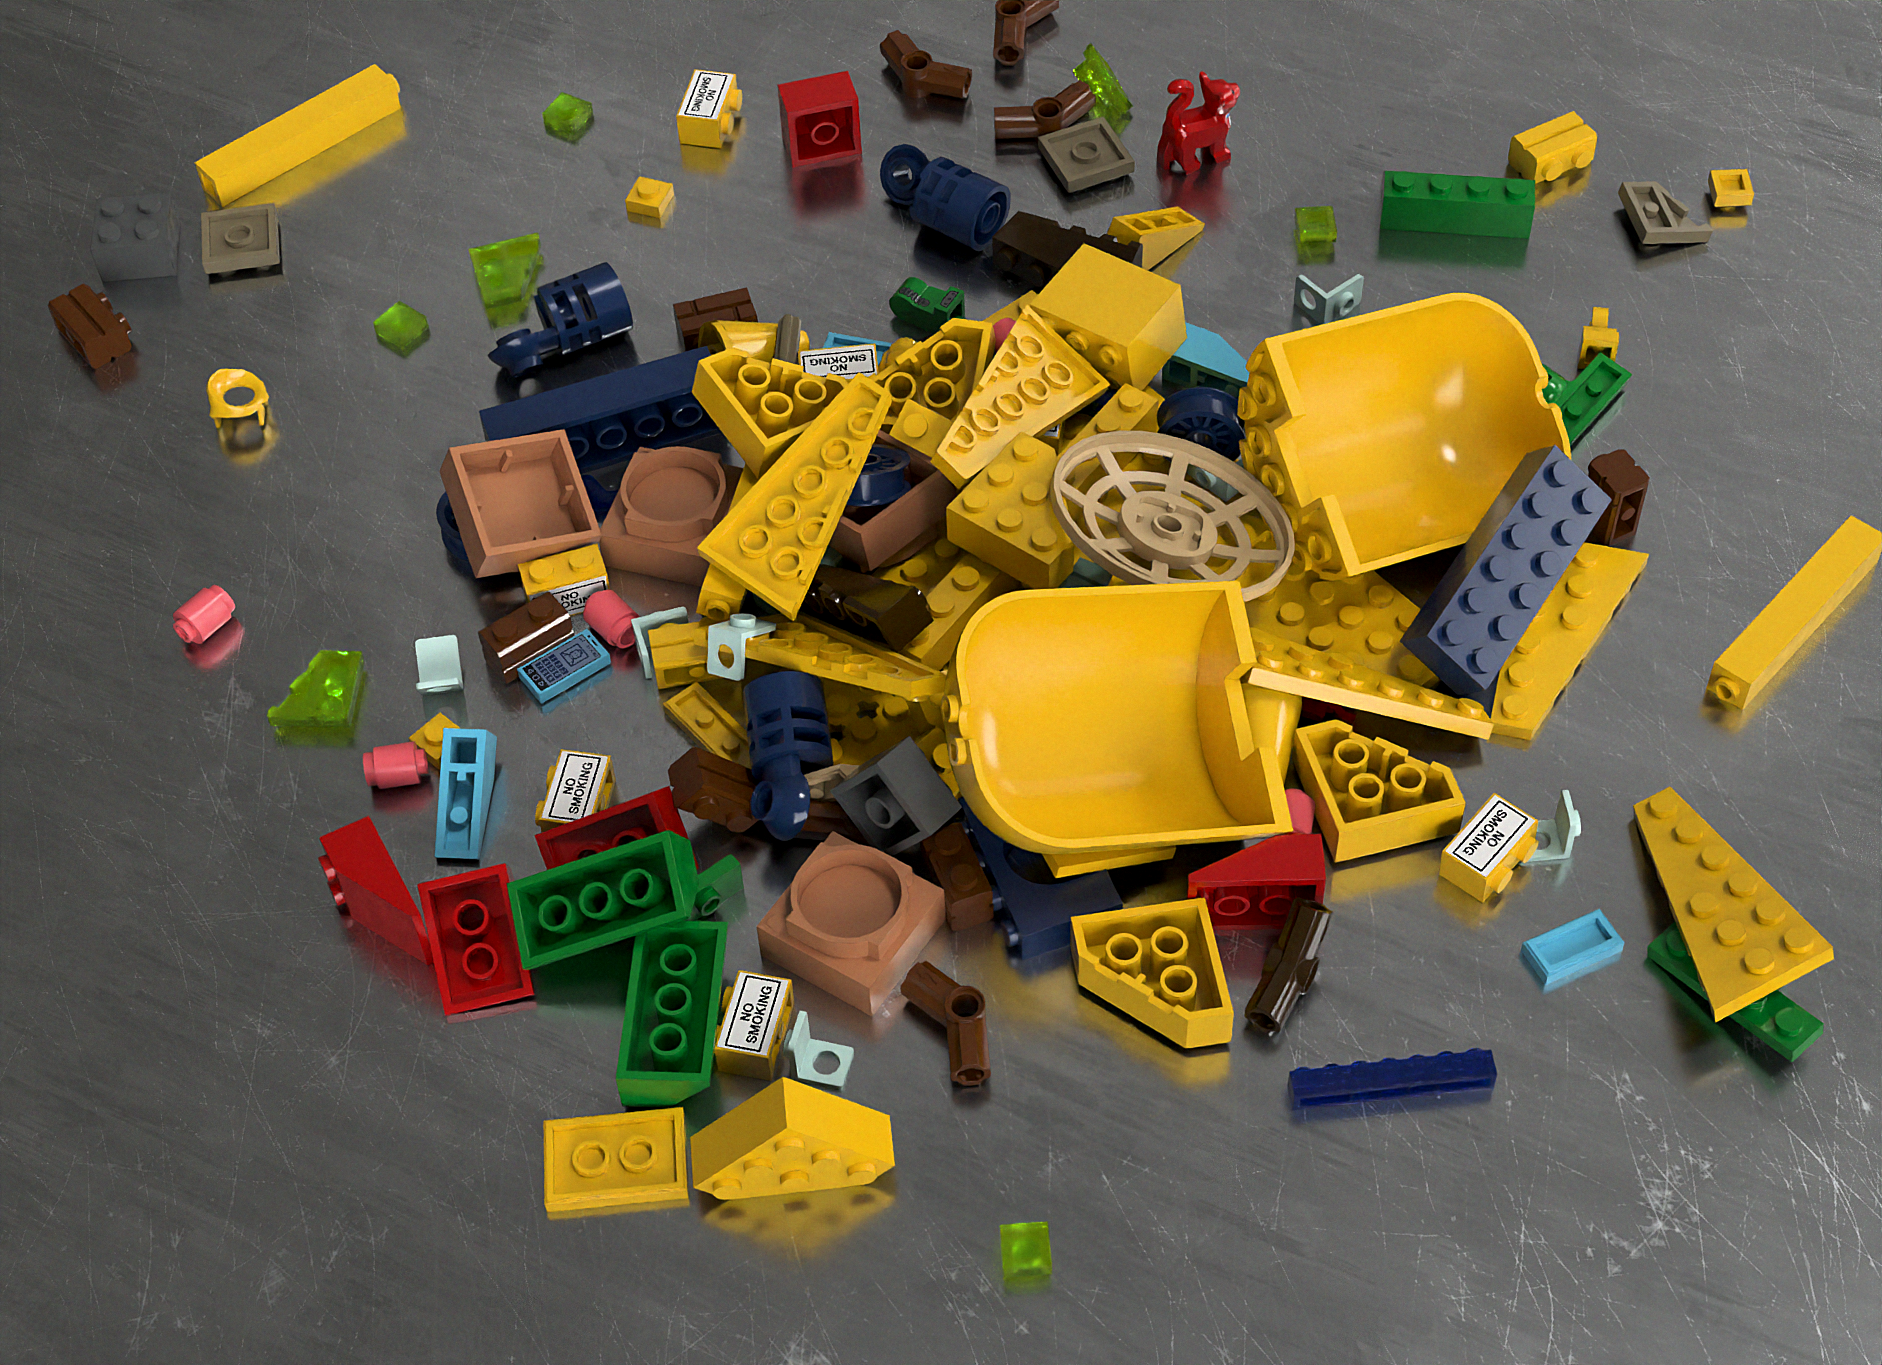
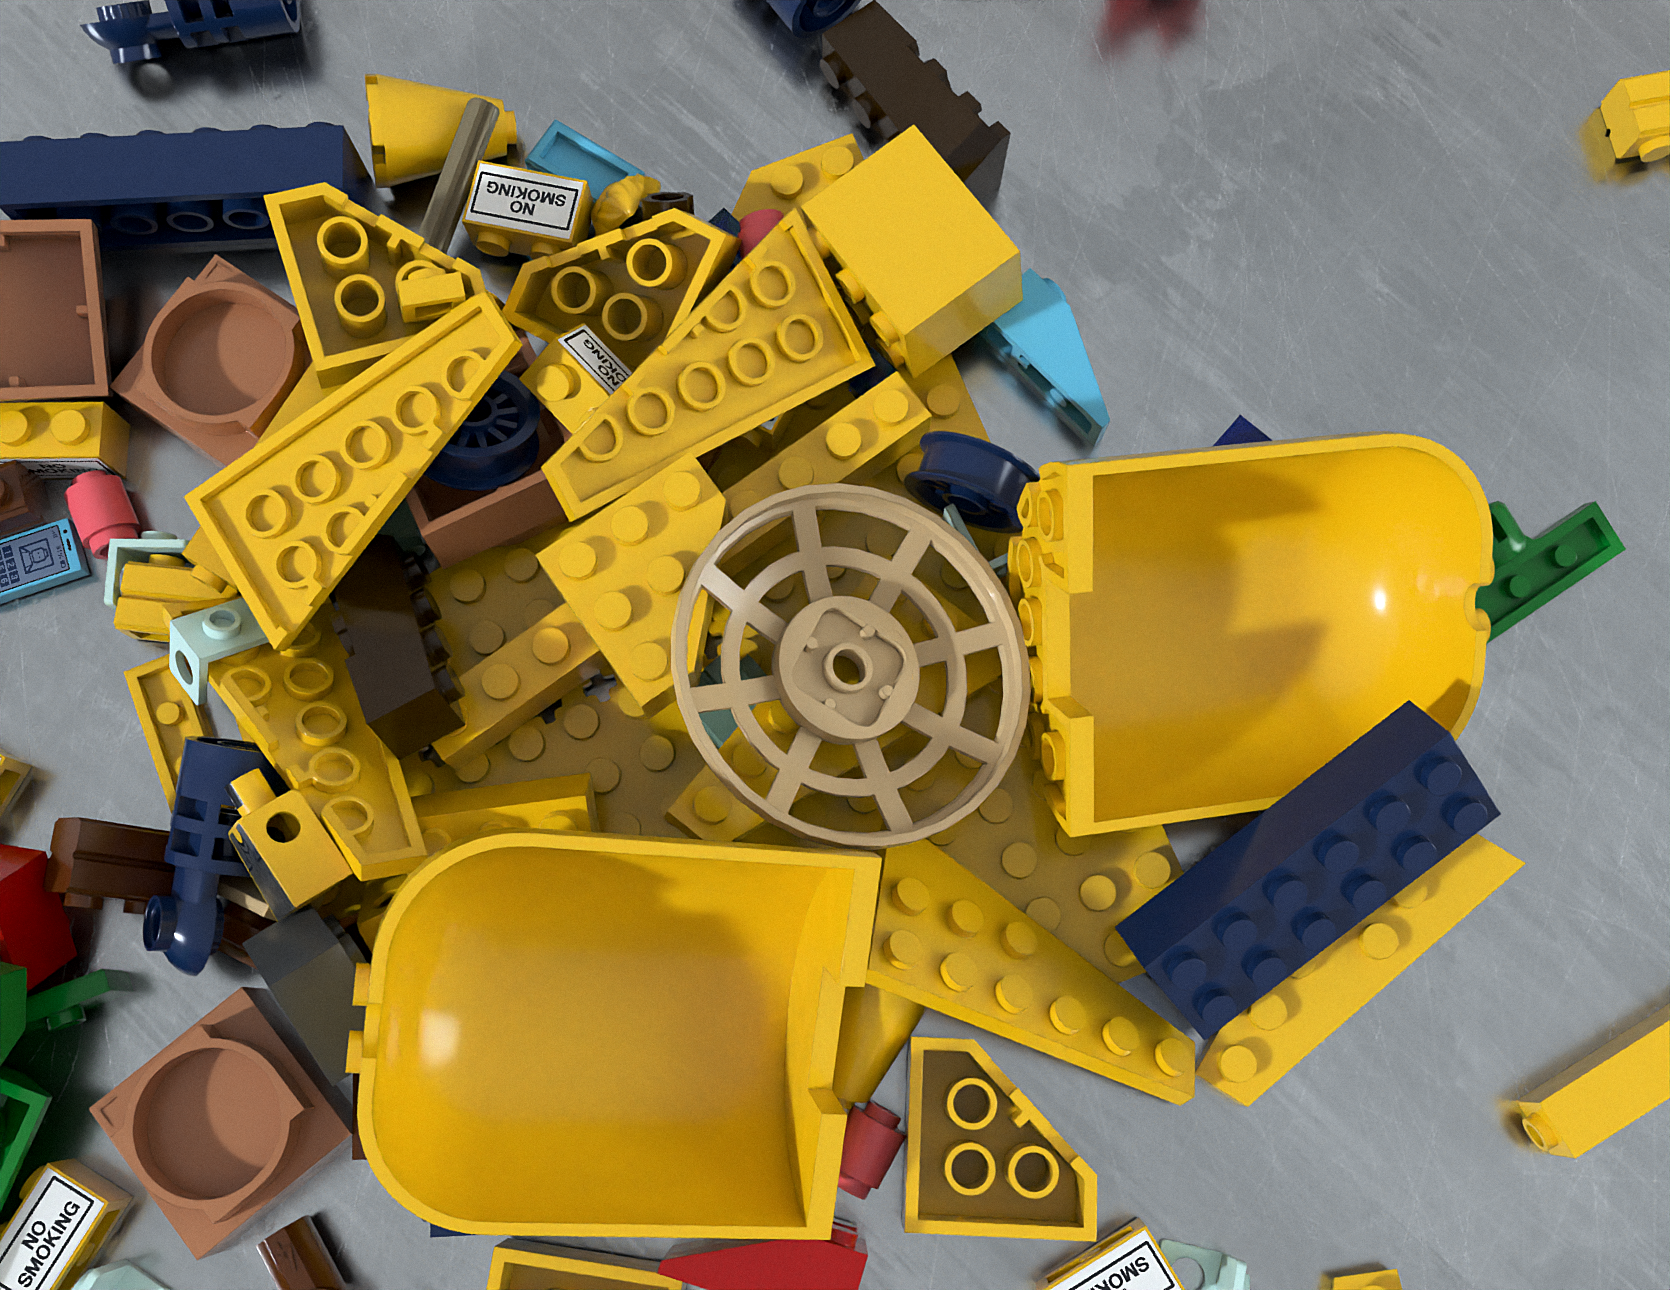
camera: 15 degrees right, 25 degrees up
clear blue arm [581,474,619,512] -> none
reddish brown brick [673,287,758,352] -> none
green leg [889,277,965,334] -> none
yellow slope [1107,207,1205,271] -> none
clear neon green plate [1294,206,1337,245] -> none
light aqua bracket [1294,274,1364,325] -> none
green slope [1380,171,1535,239] -> none
yellow piece [1577,307,1619,369] -> none
reddish brown brick [1588,449,1650,547] -> none
none -> yellow torso [224,768,353,922]
none -> yellow plate [397,268,465,323]

